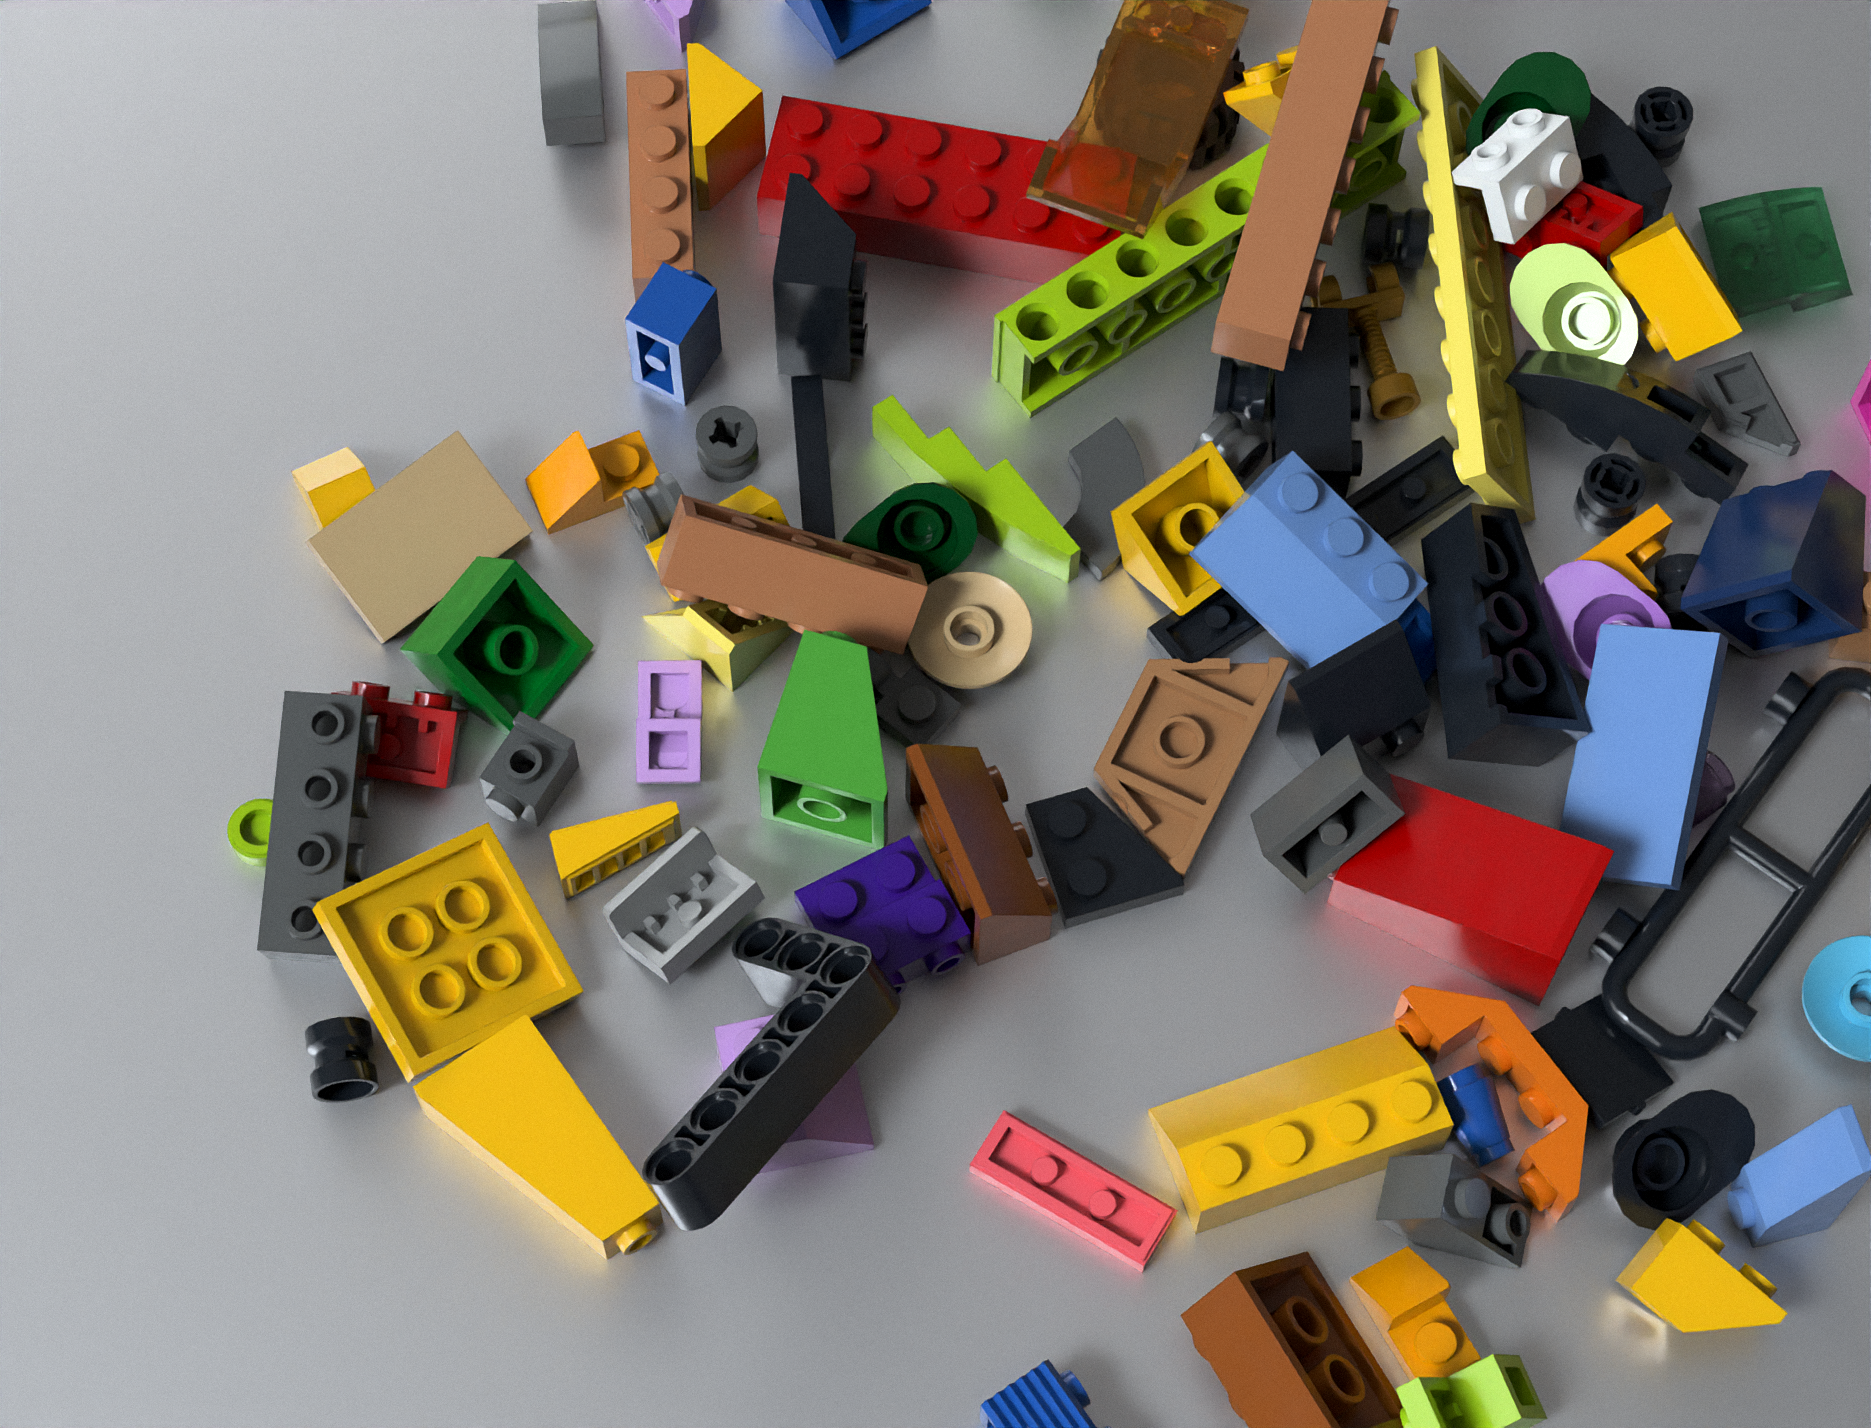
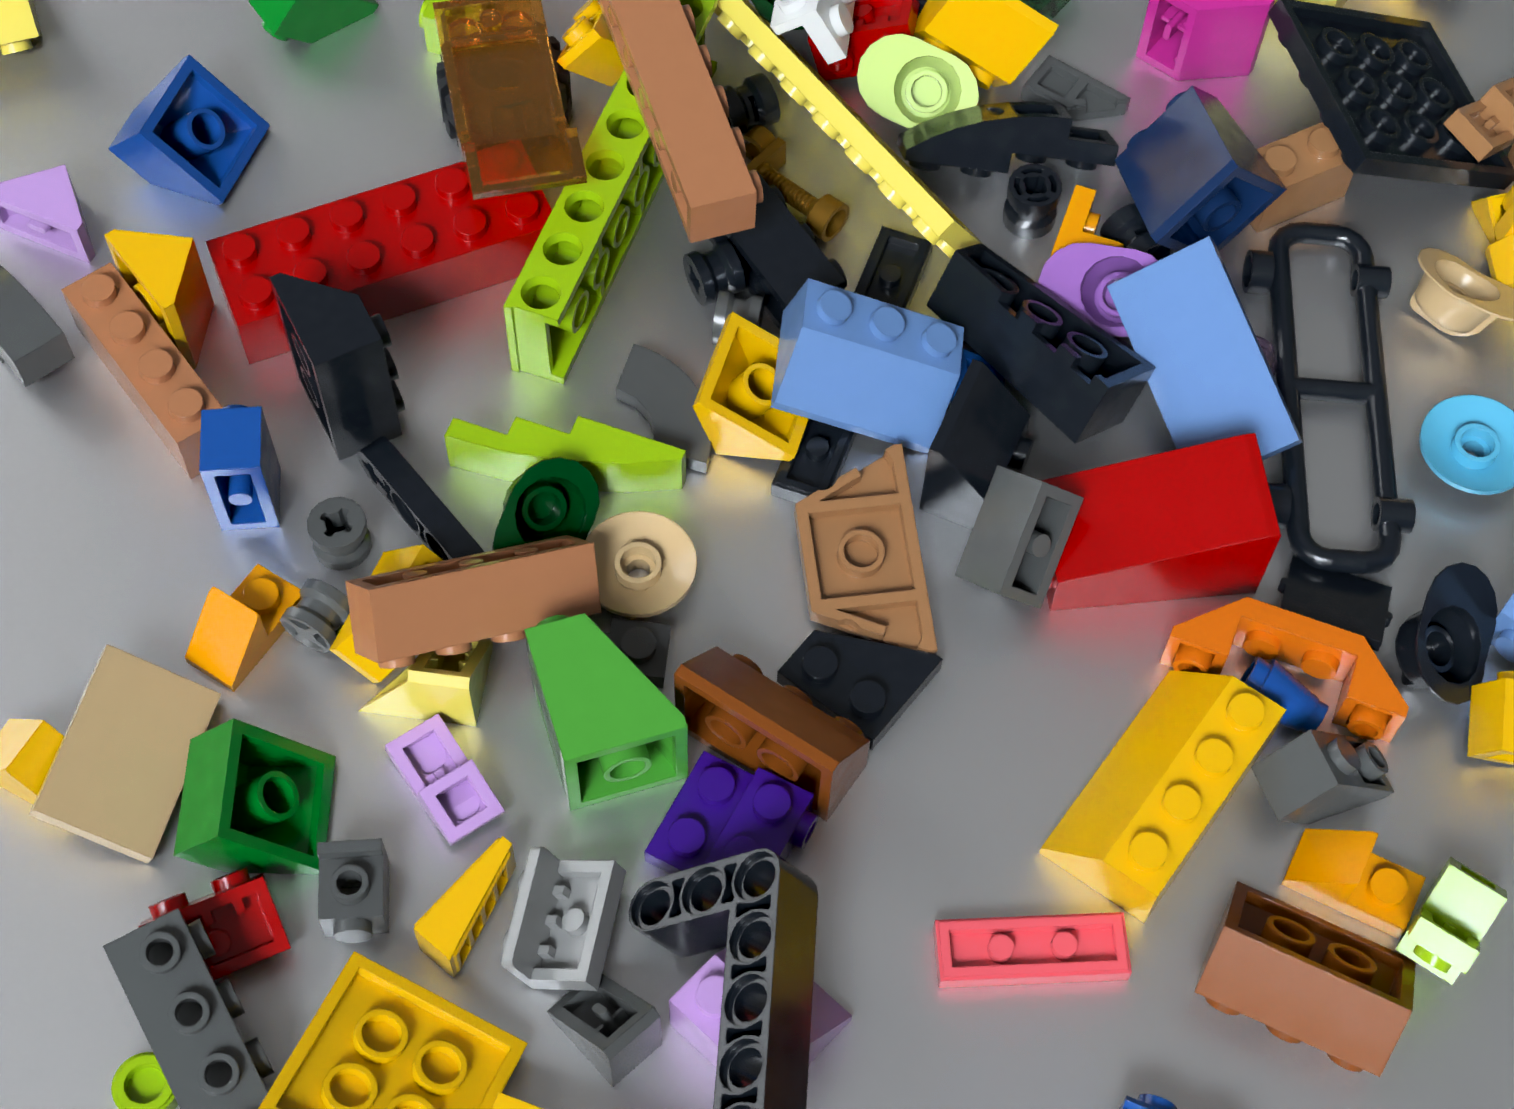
camera: 35 degrees left, 5 degrees down
none -> dark grey slope [547,974,662,1087]

